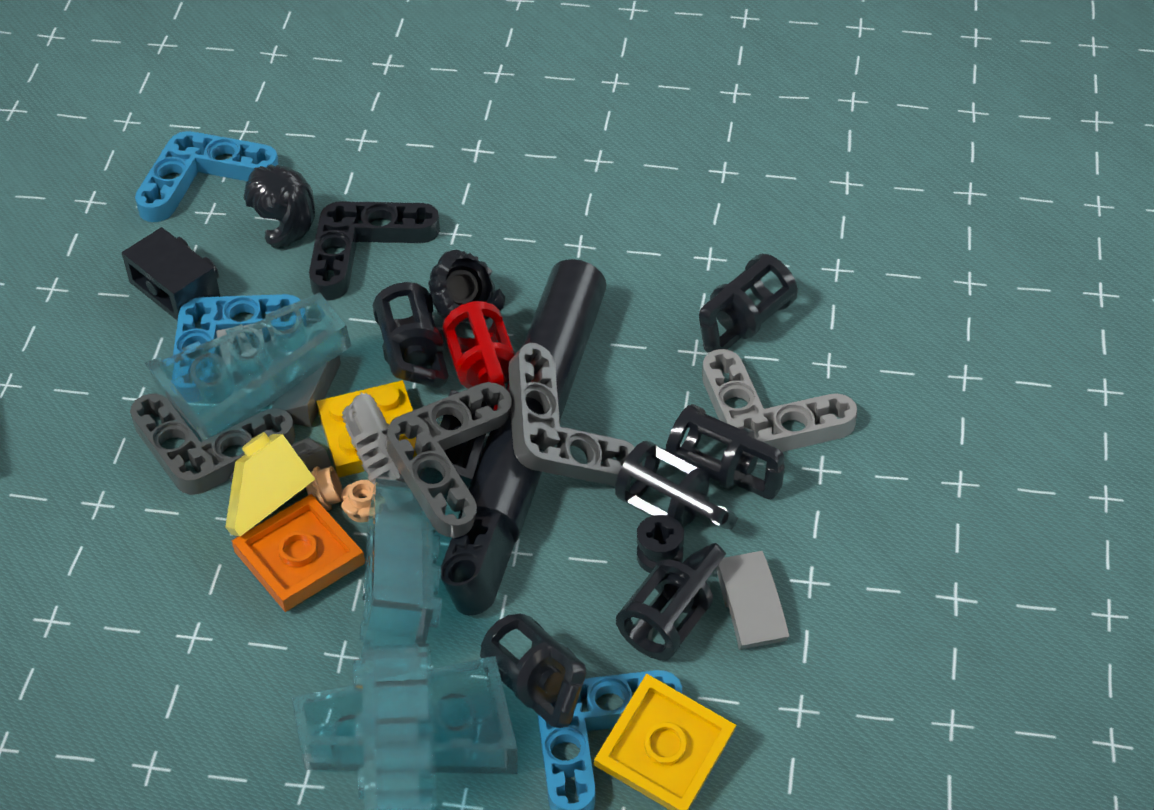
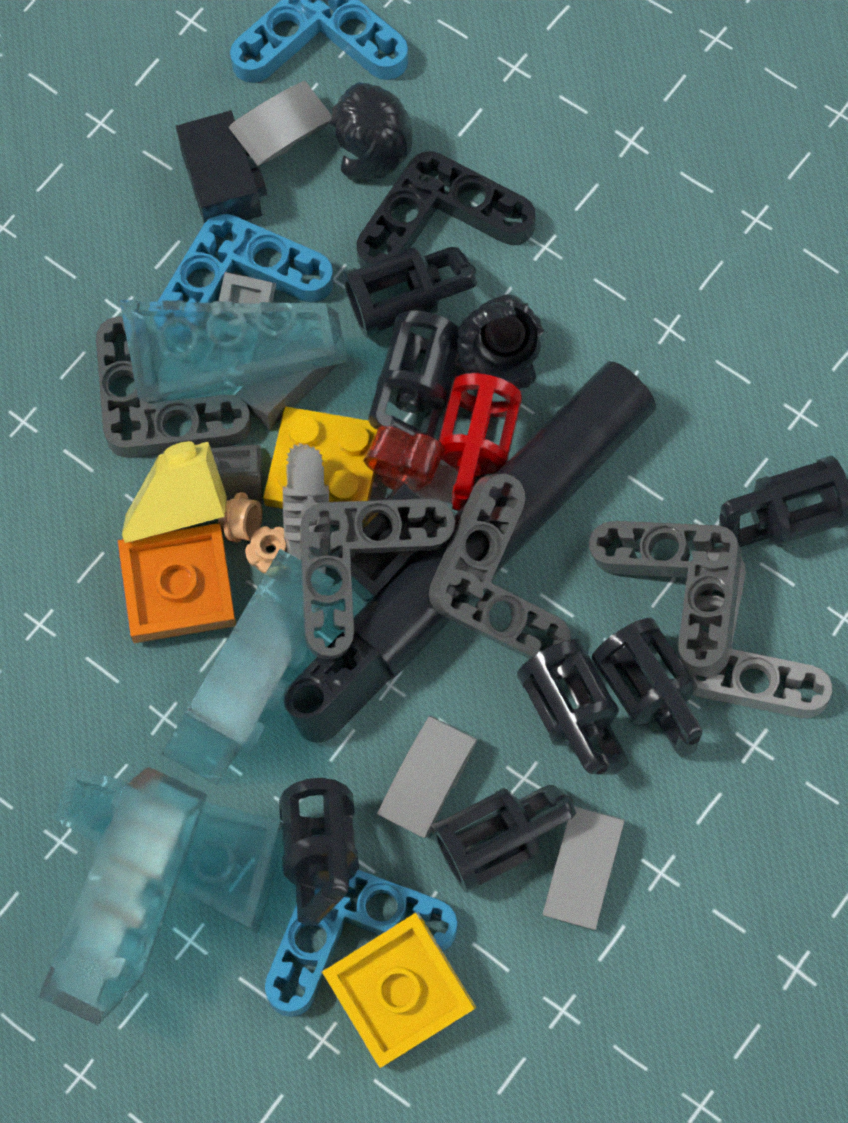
camera: 30 degrees right, 20 degrees up
black wheel [637,515,684,573] -> none
none -> light grey slope [229,80,332,166]
none -> black piece [343,247,477,338]
none -> clear red piece [363,426,446,493]
none -> light grey slope [377,716,478,838]
none -> dark grey beam [589,521,742,677]

